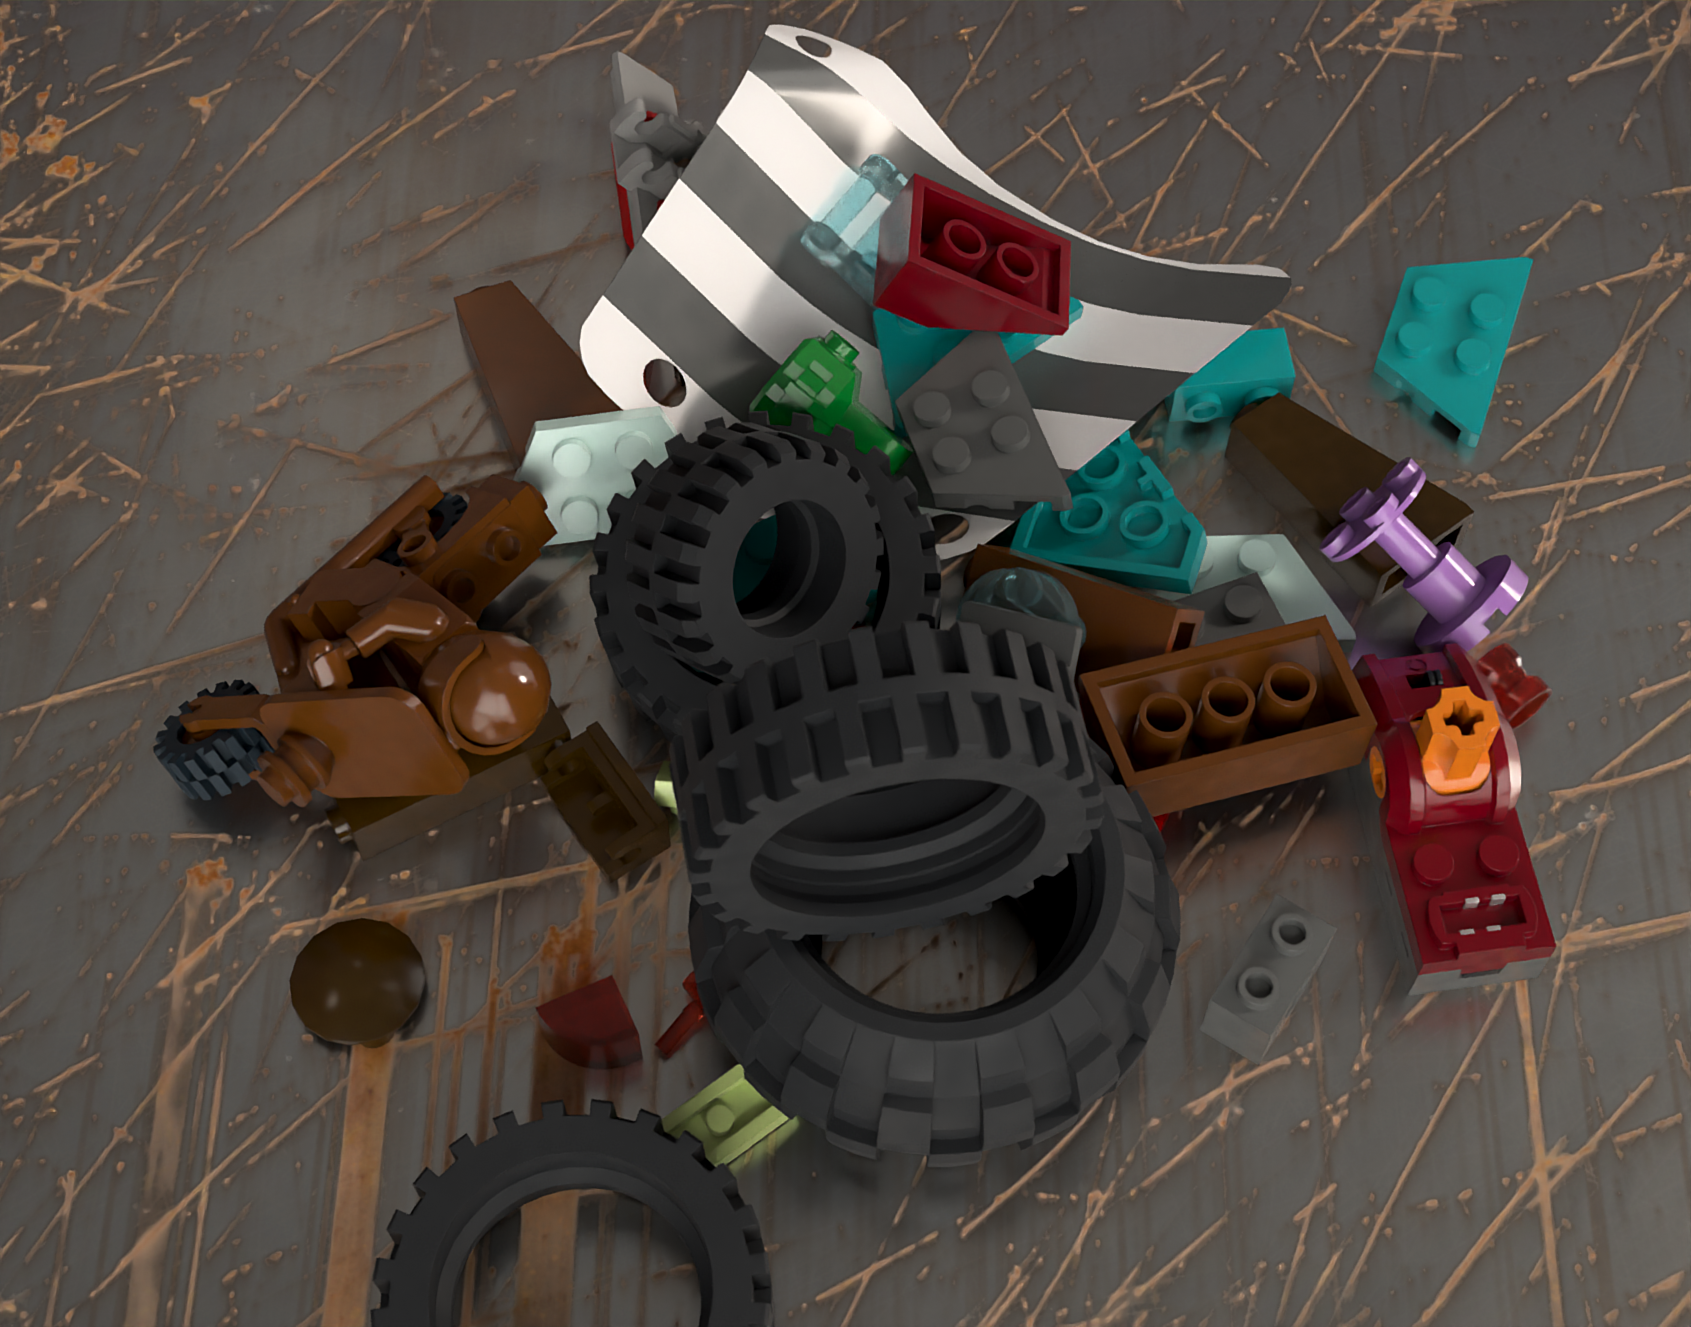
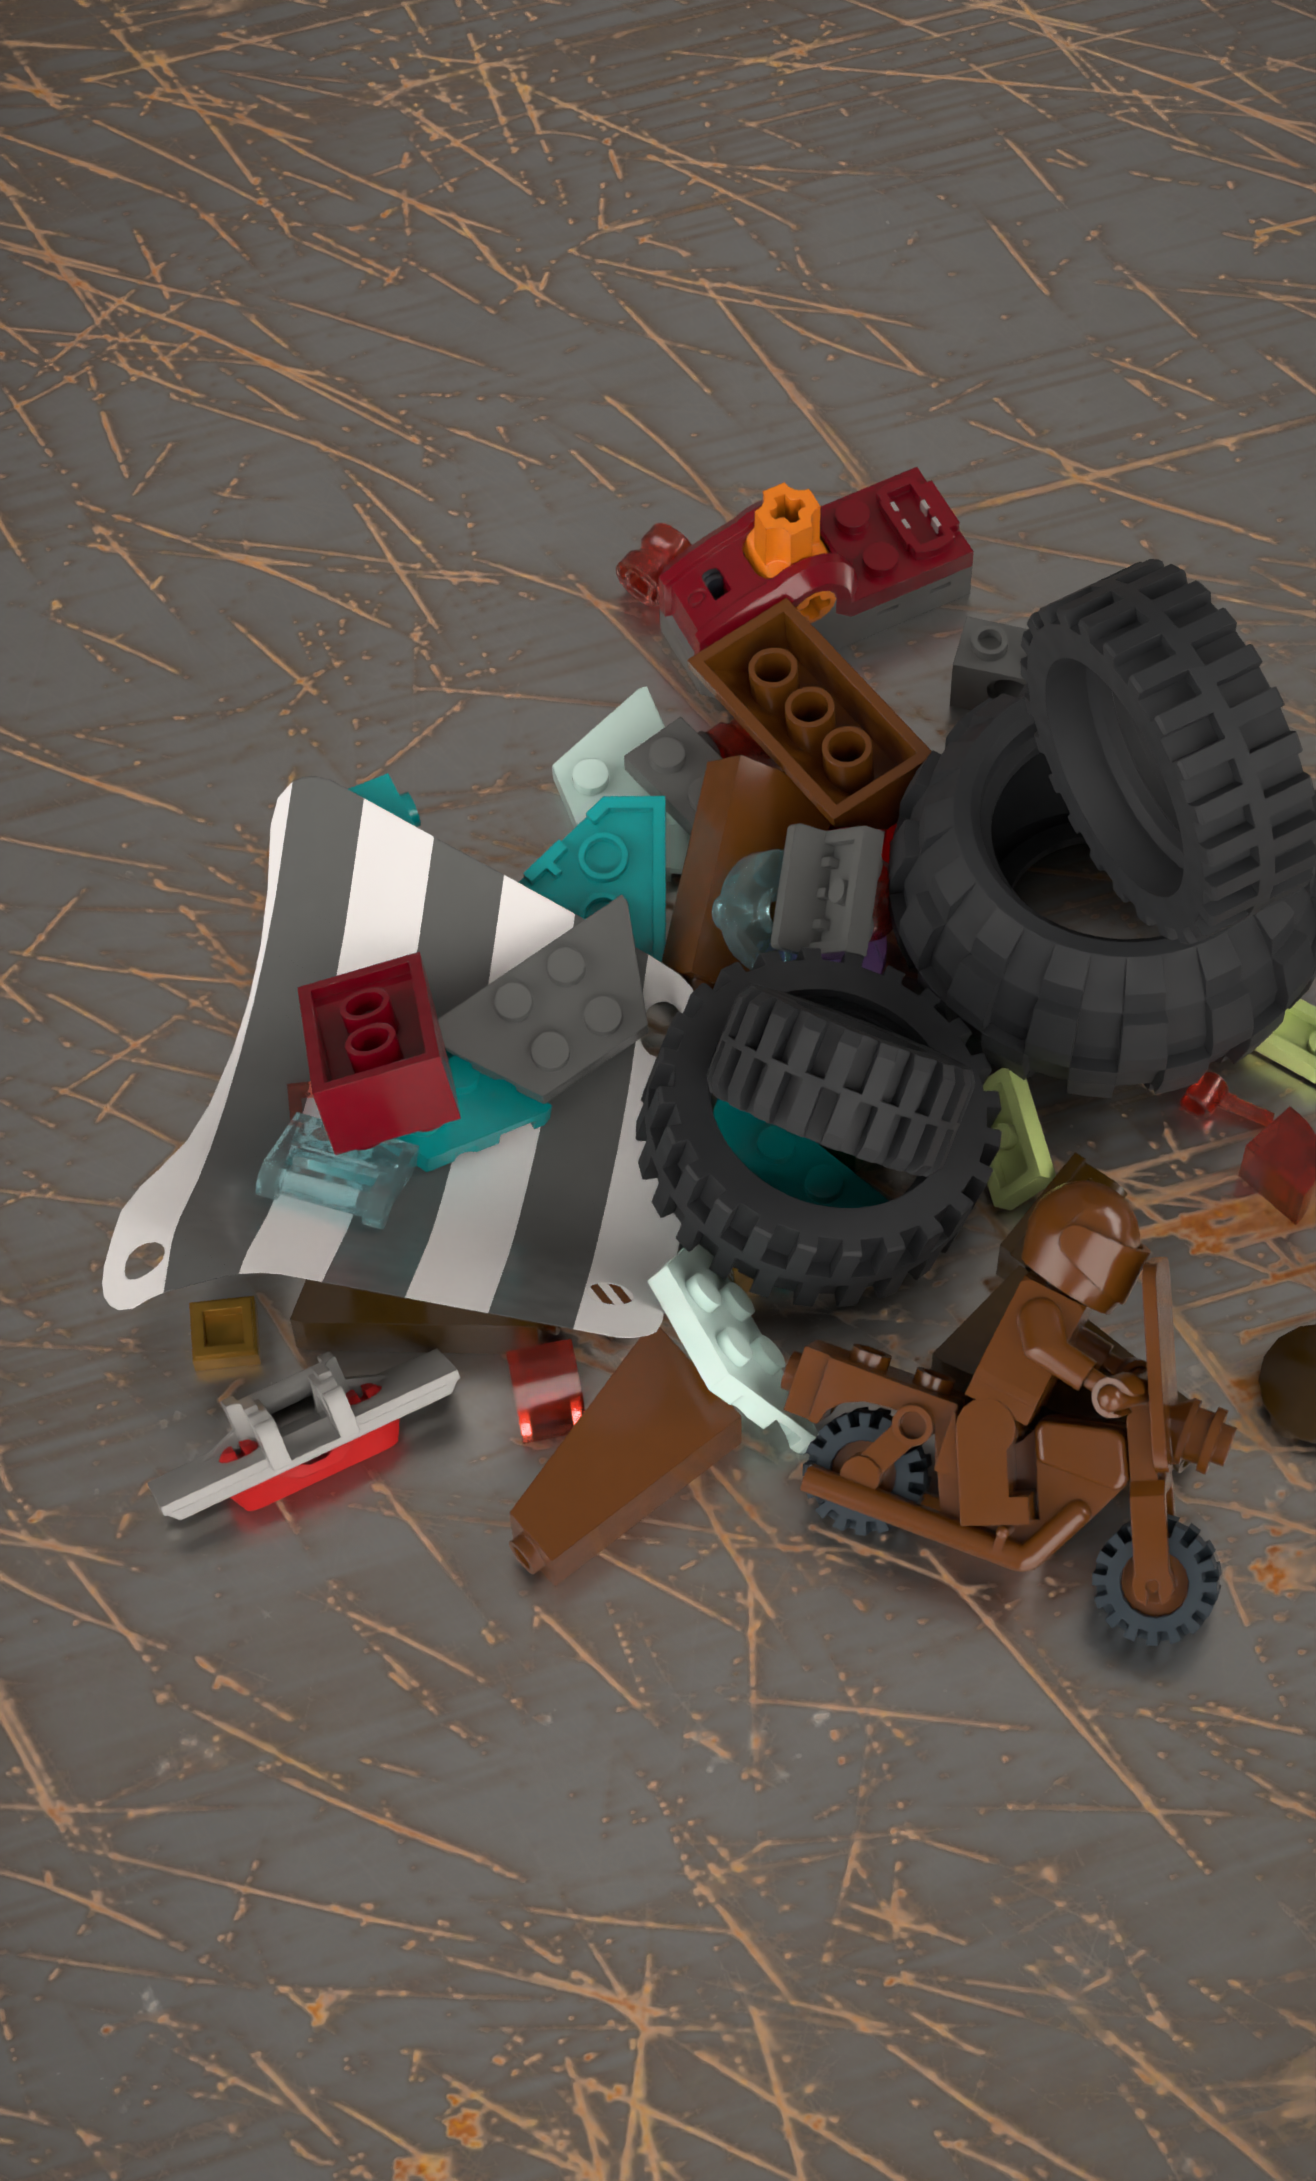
camera: 105 degrees left, 0 degrees up
green piece [750,330,913,476] -> none
dark brown slope [1225,393,1474,607] -> none
medium lavender piece [1319,457,1529,654] -> none
teal wing [1373,257,1534,448] -> none

